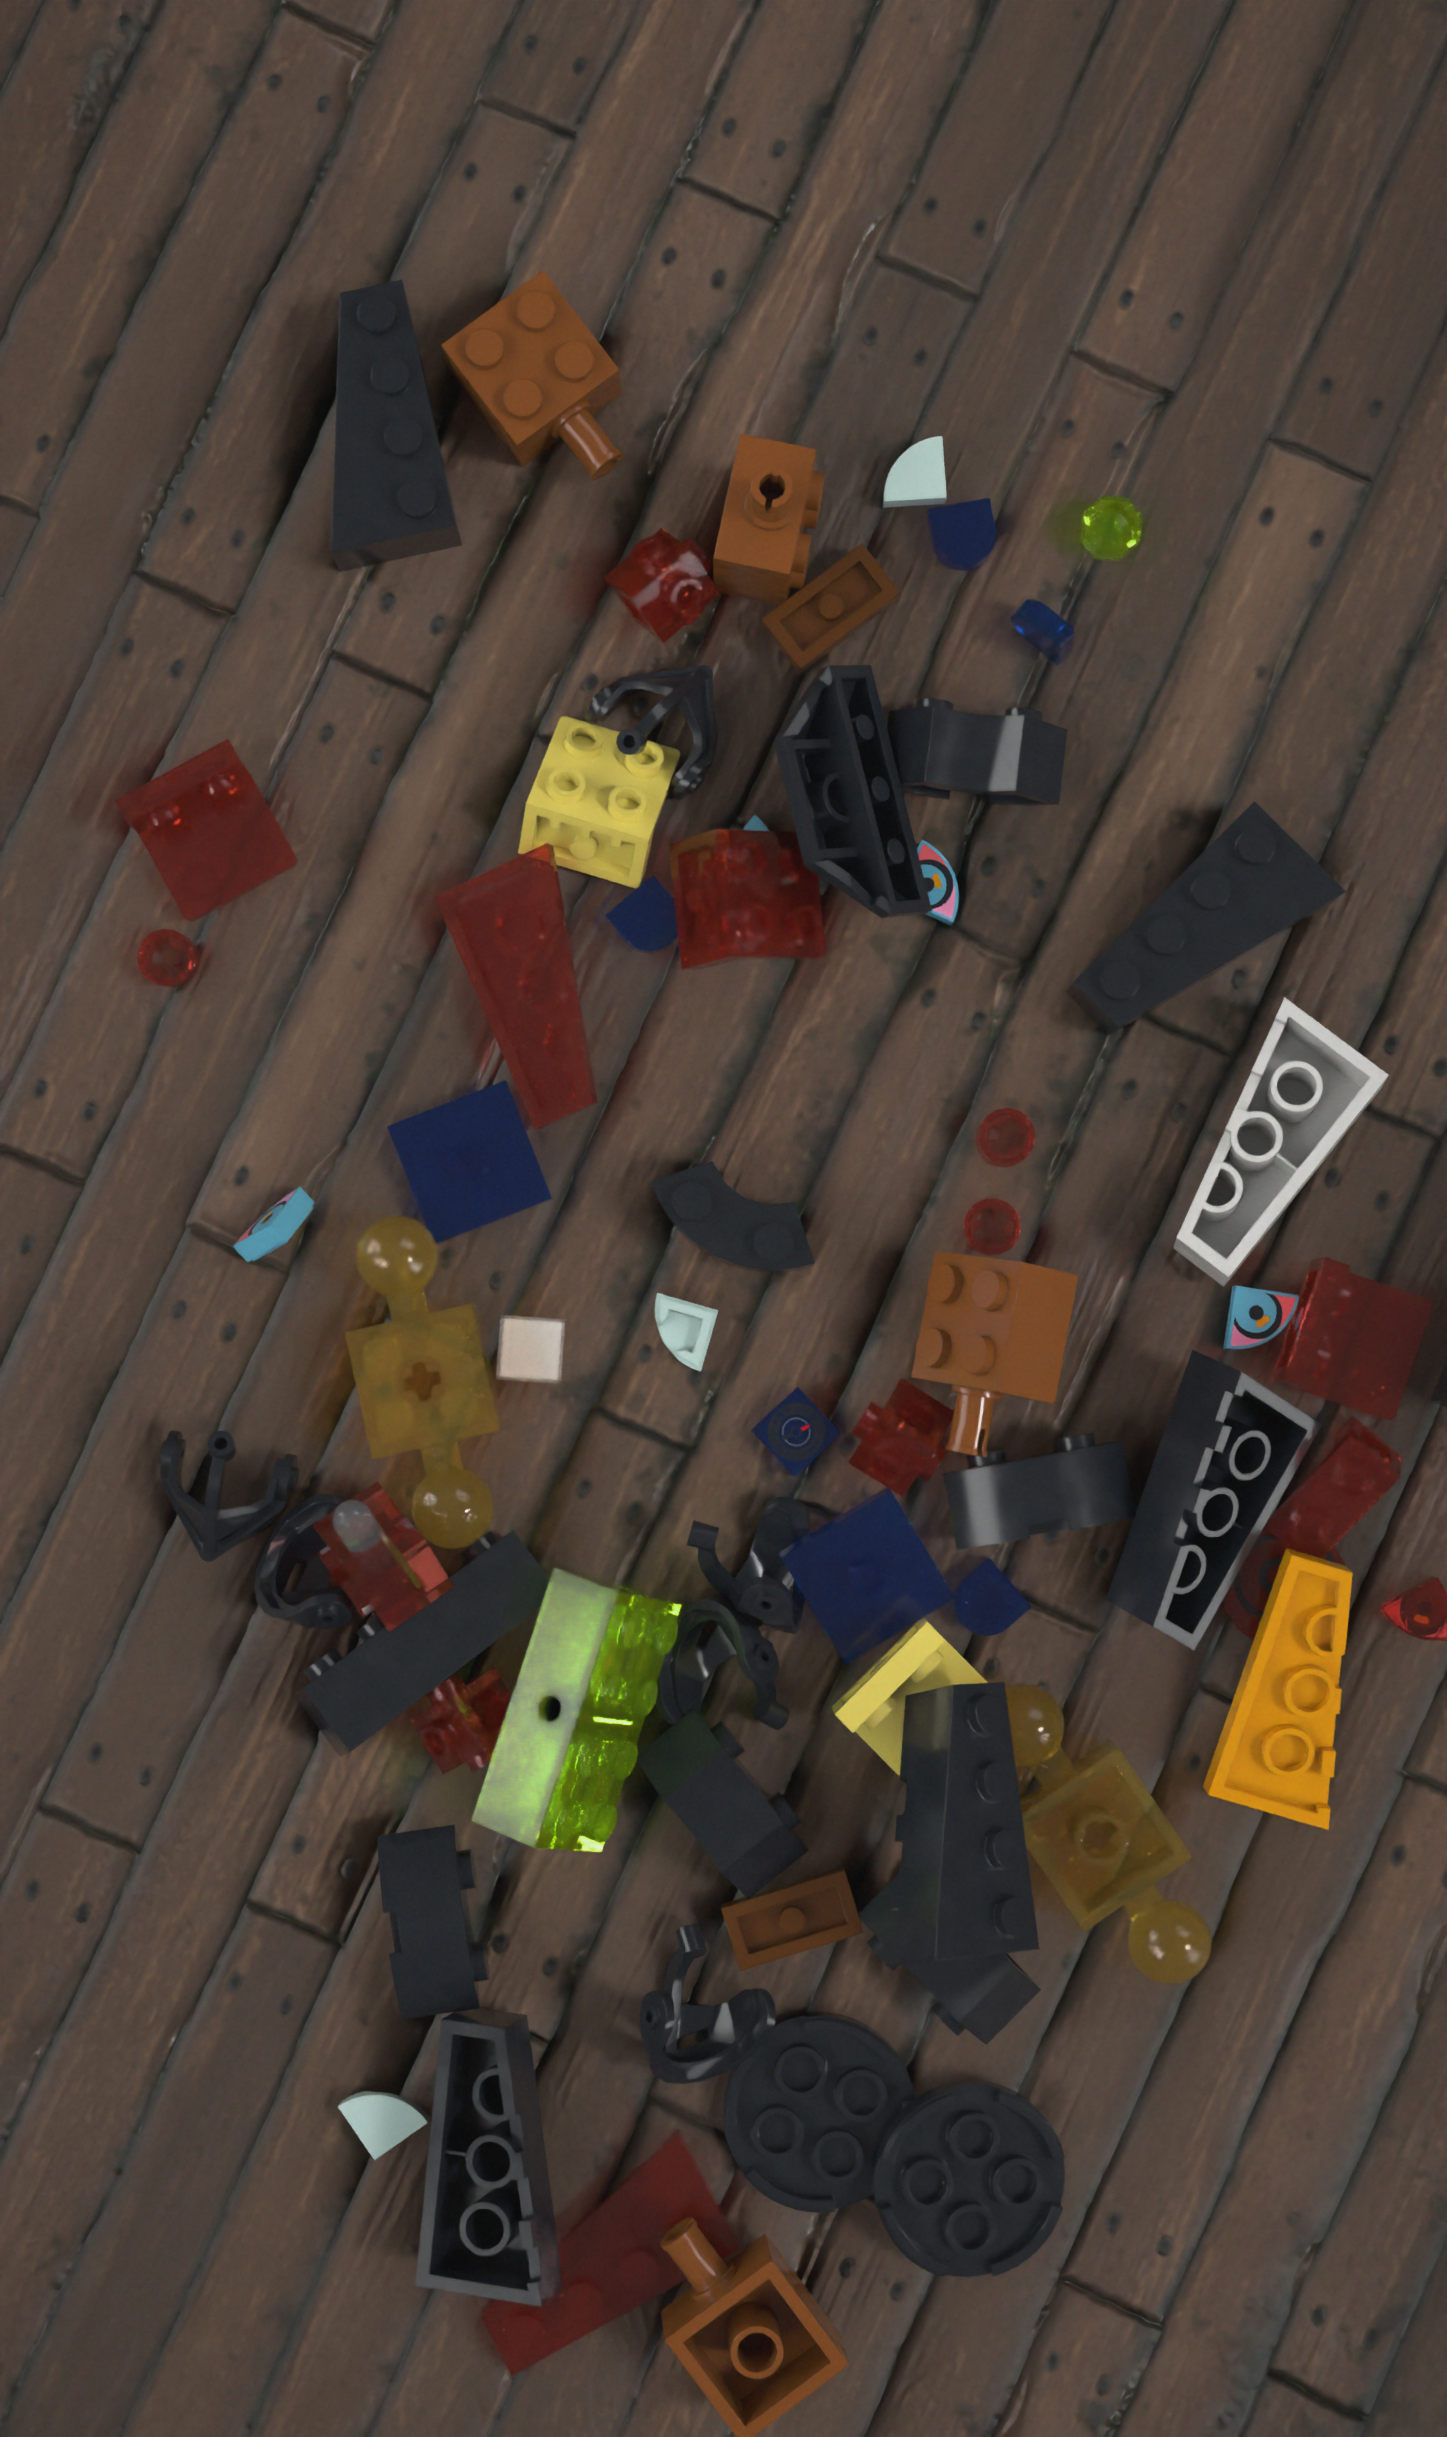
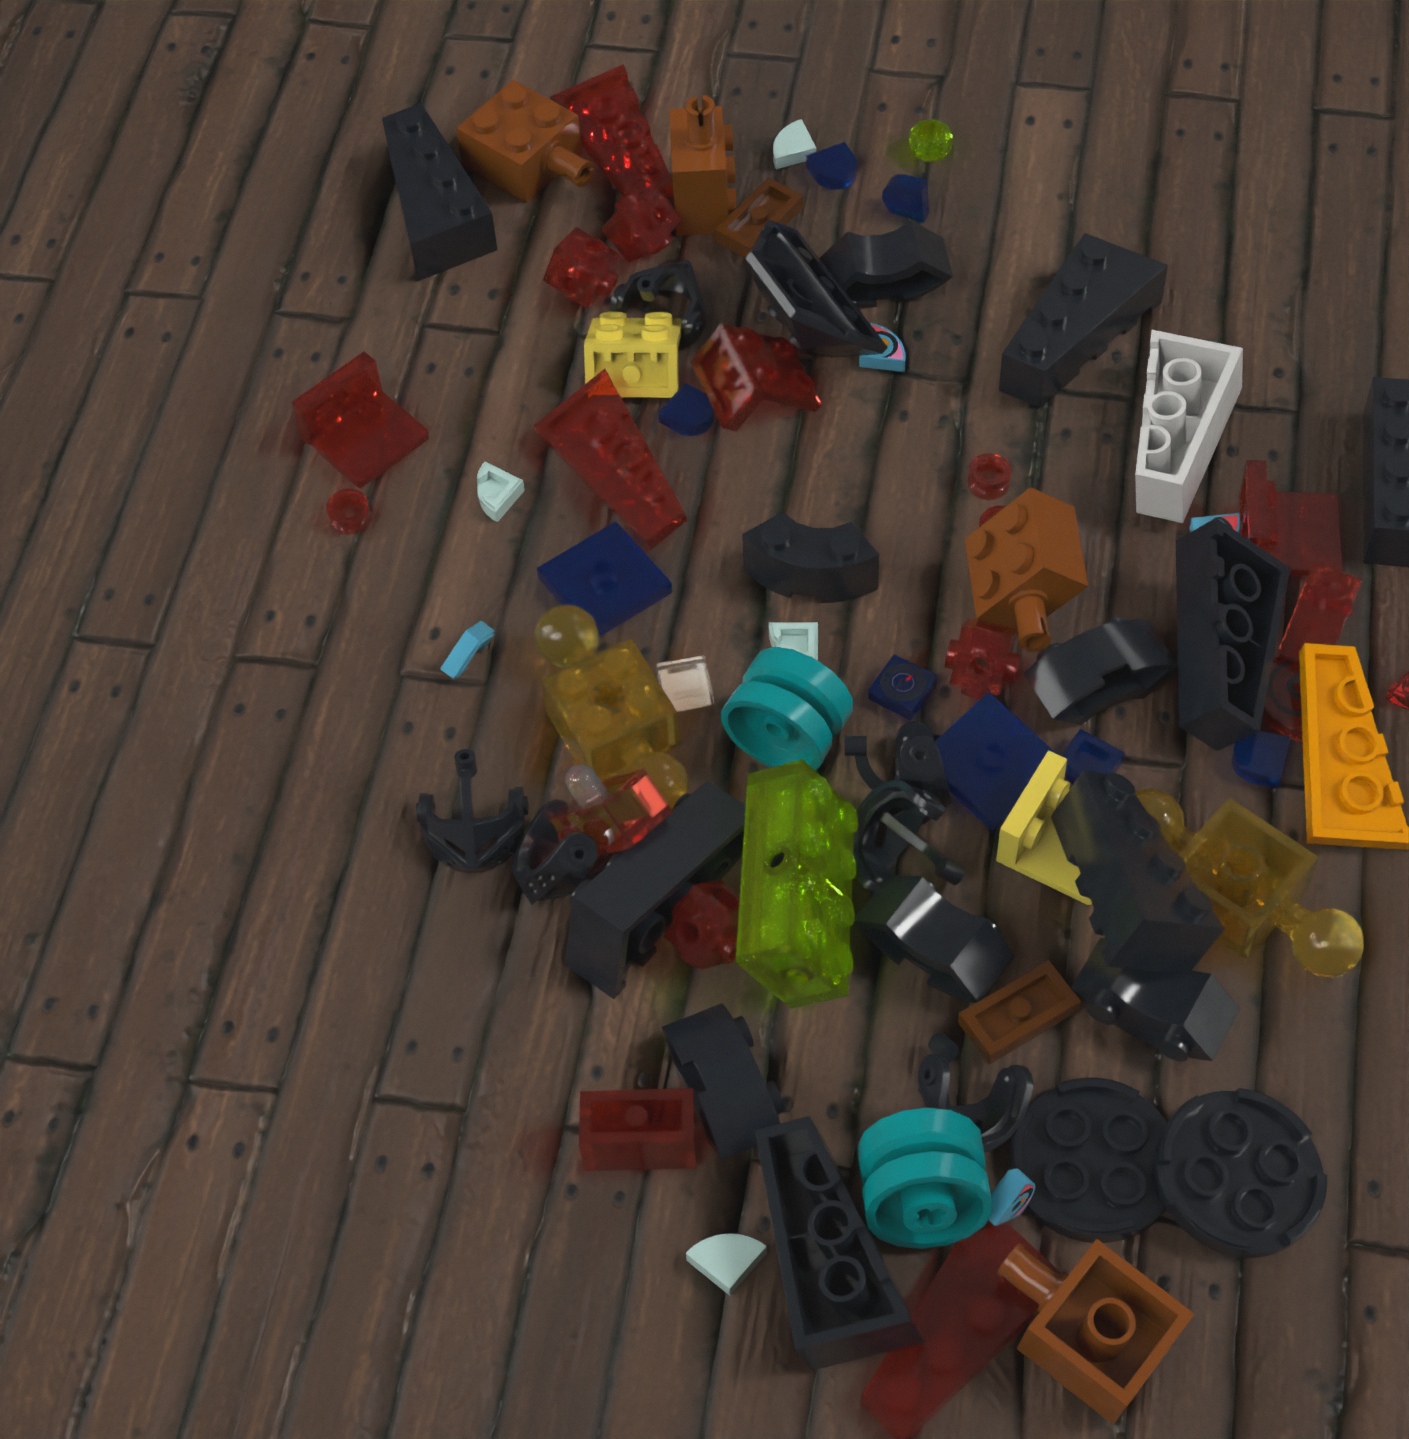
camera: 10 degrees left, 30 degrees down
none -> light aqua tile [477,462,525,522]
none -> clear red brick [543,227,621,309]
none -> clear red wing [550,64,674,212]
none -> clear red brick [579,1088,696,1171]
none -> teal wheel [721,647,853,775]
none -> teal wheel [857,1108,993,1249]
none -> medium azure tile [988,1169,1035,1226]
none -> clear blue tile [1231,731,1290,789]

